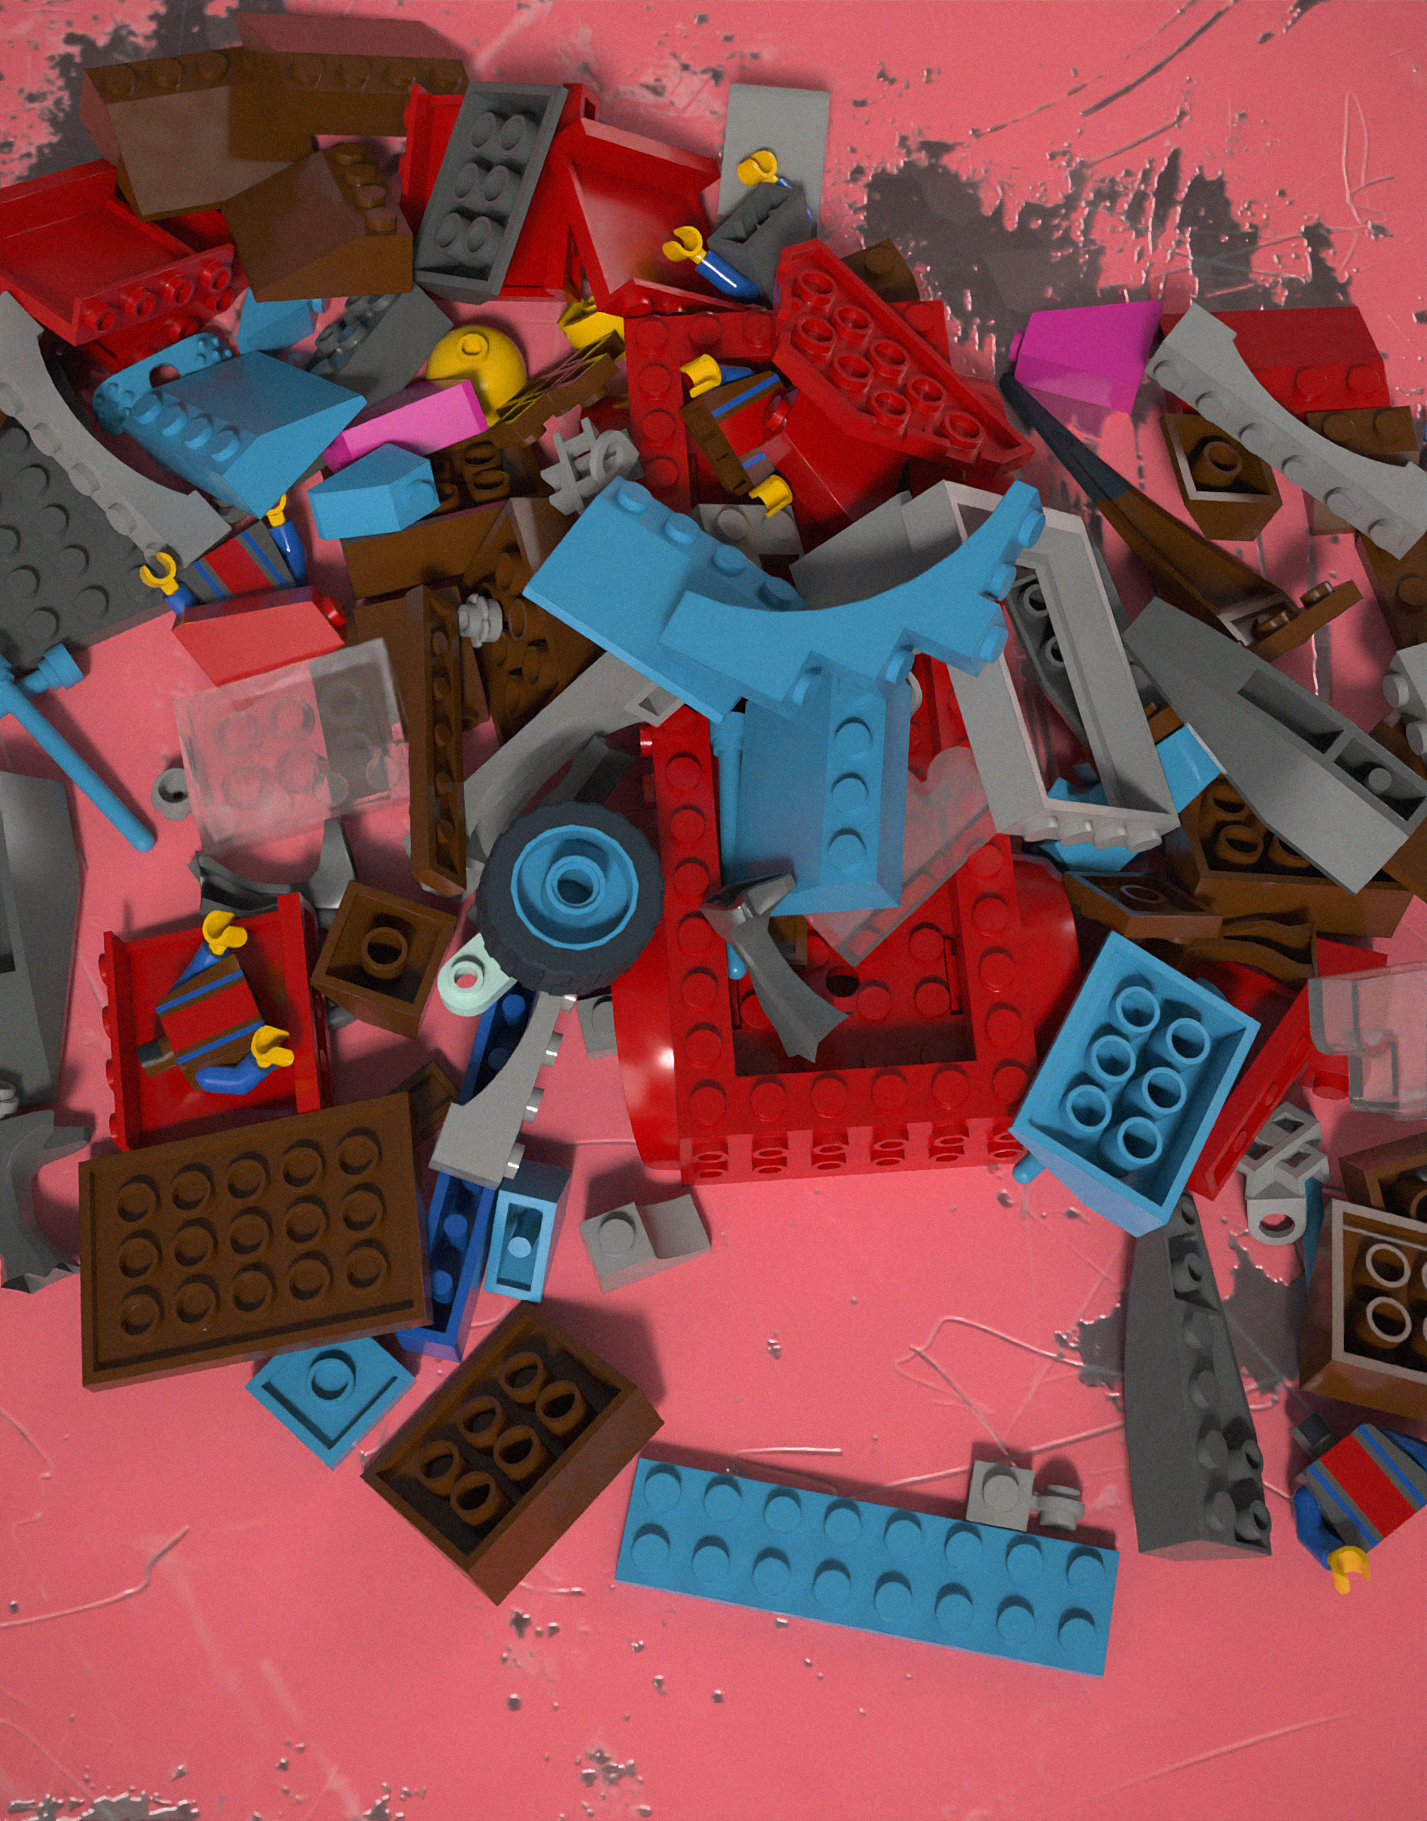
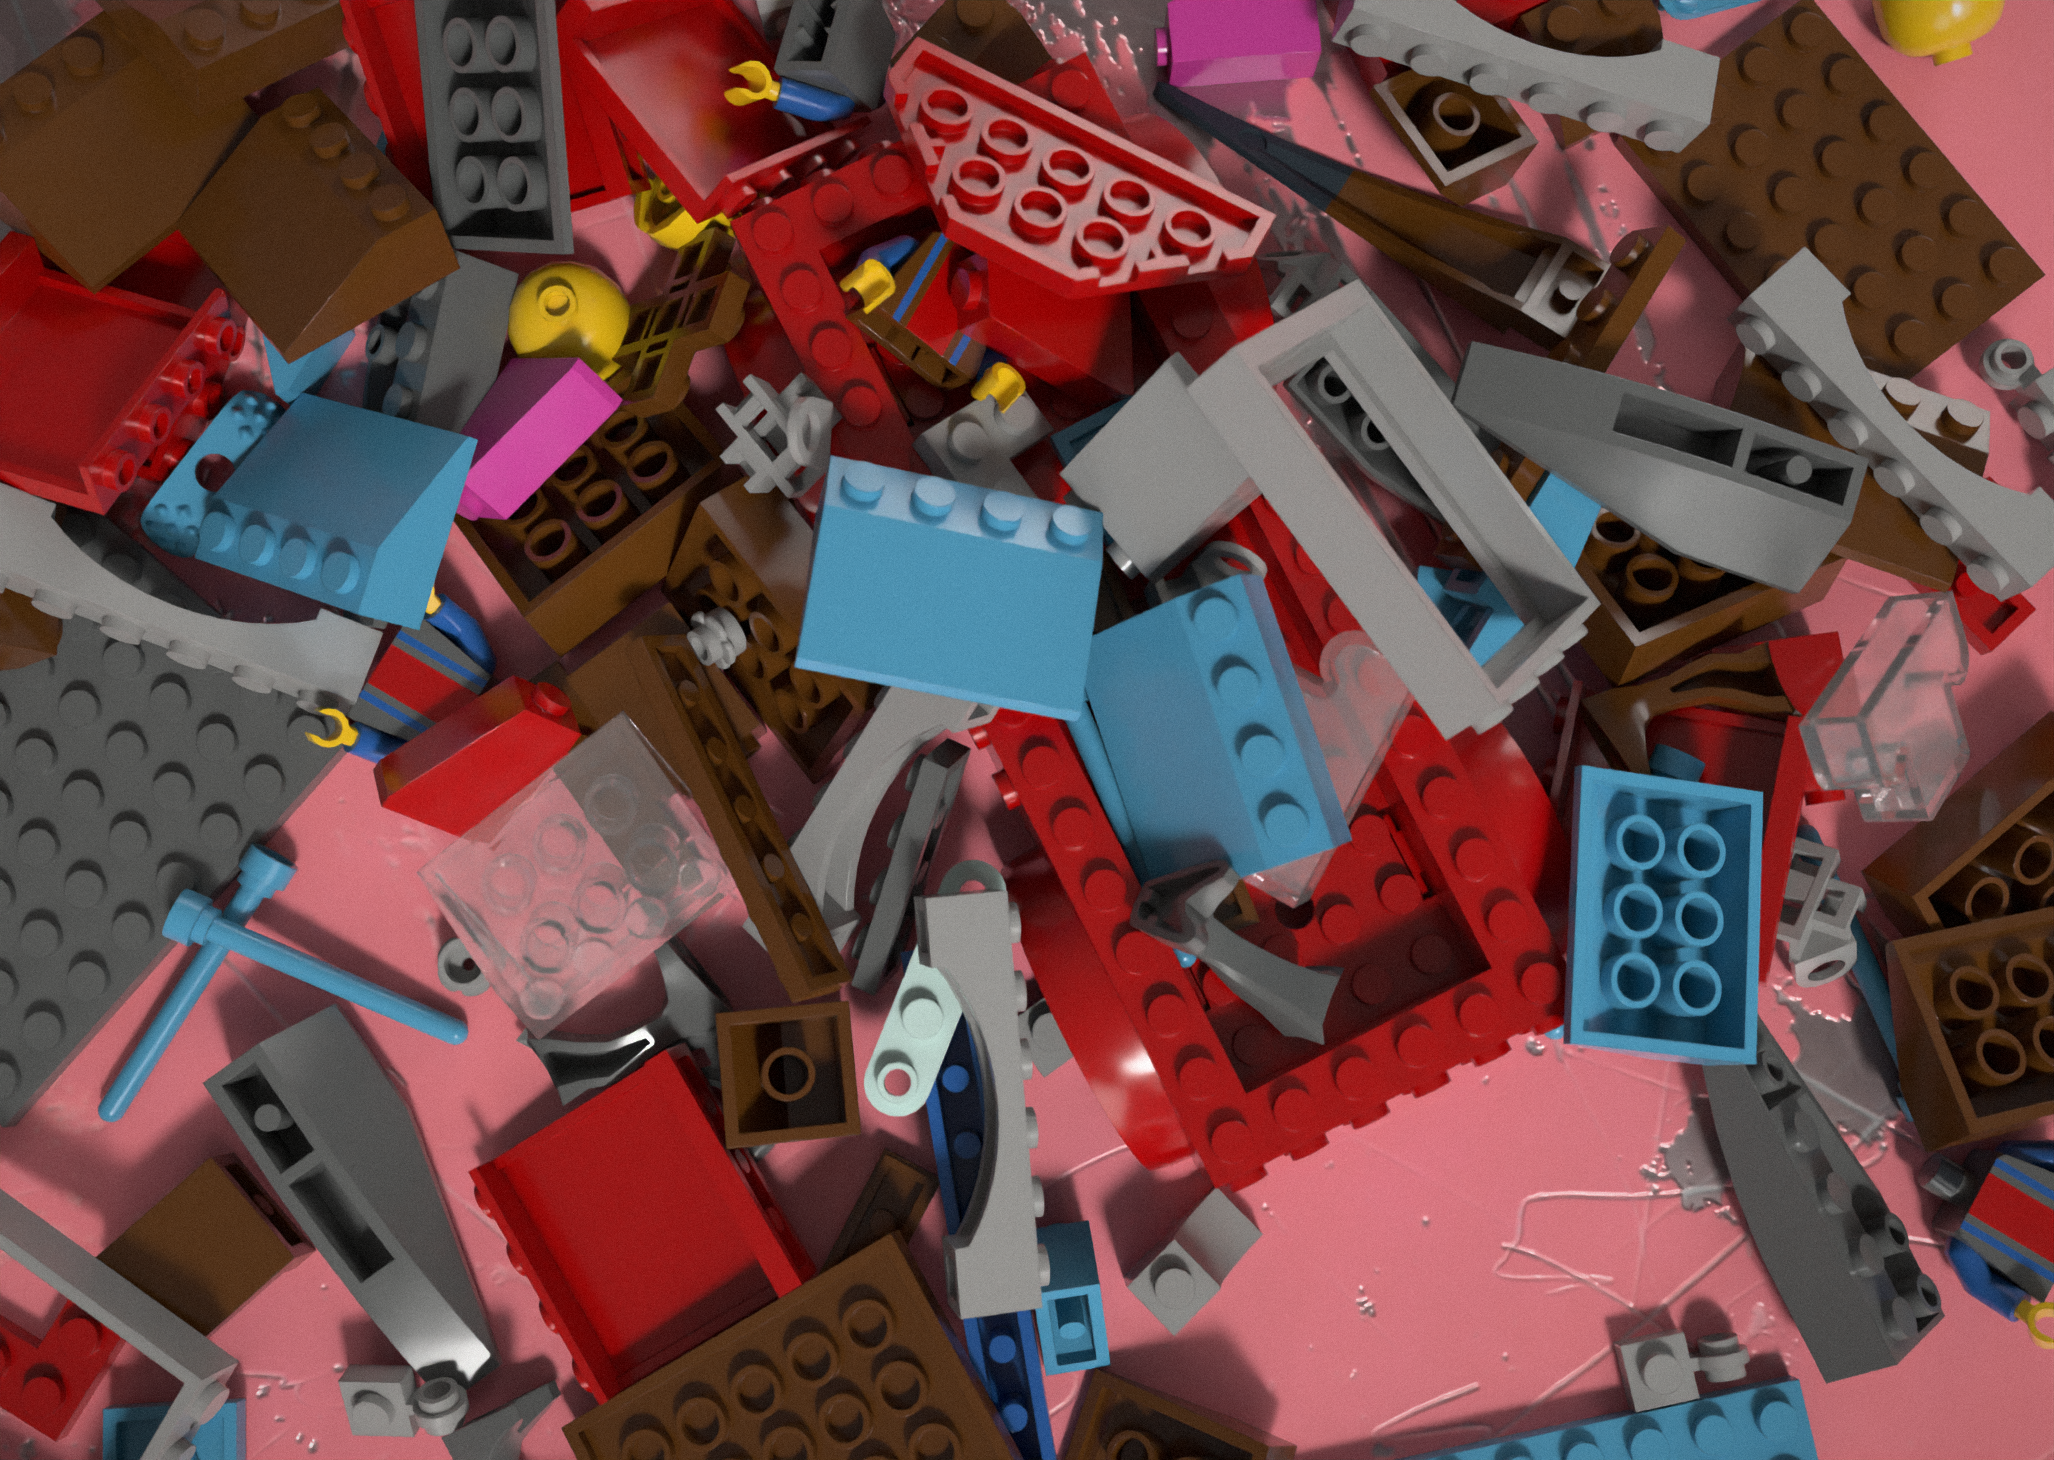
camera: 25 degrees left, 15 degrees up
torso [135,910,294,1095] -> none
dark azure slope [306,443,440,540] -> none
wheel [475,799,666,997] -> none
dark azure arch [657,480,1046,721] -> none
reddish brown plate [1062,871,1224,944] -> none

